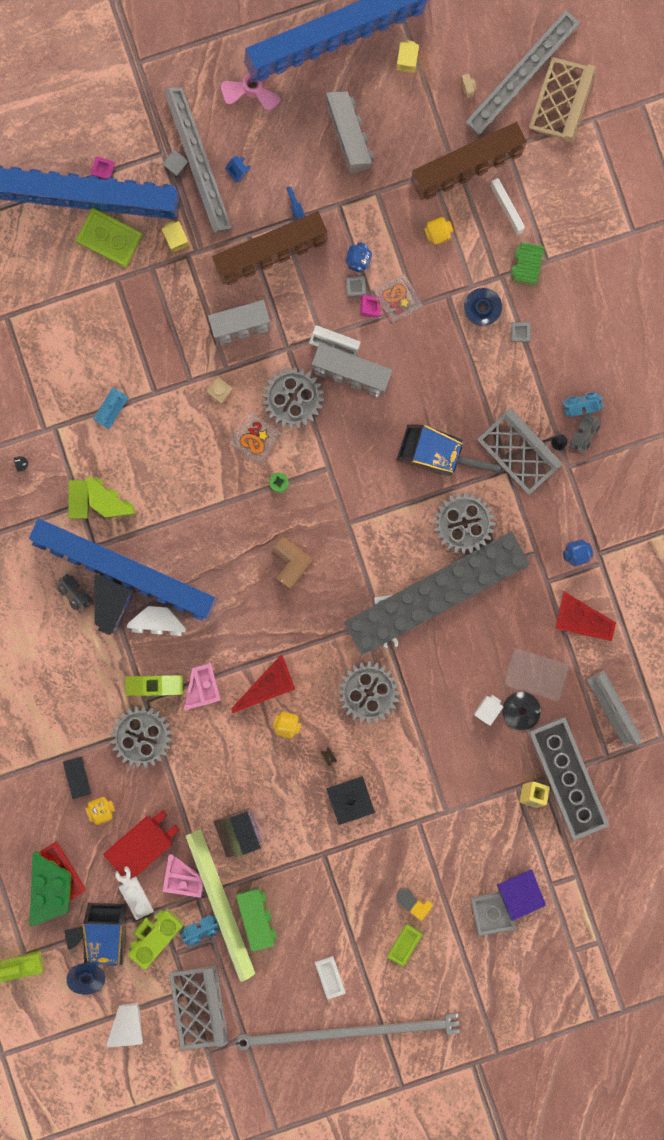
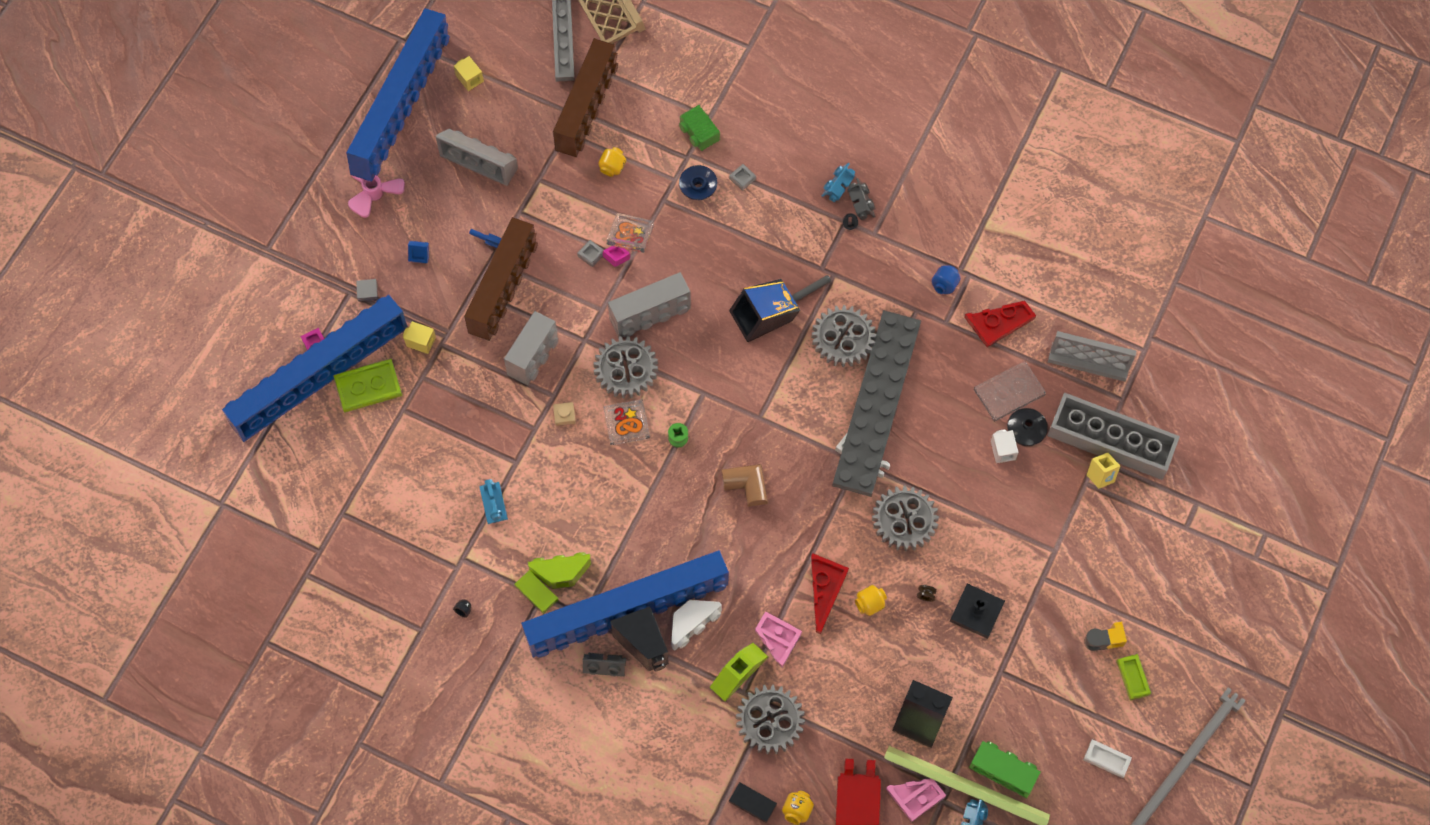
camera: 45 degrees left, 20 degrees down
light grey plate [164,87,232,233] -> none
white piece [309,325,360,356] -> none
blue head [345,242,372,273] -> none
tan plate [460,73,476,99] -> none
light grey tile [470,892,516,936] -> none
light grey fence [477,408,563,495] -> none
white tile [490,178,525,235] -> none
dark purple tile [496,869,546,921] -> none

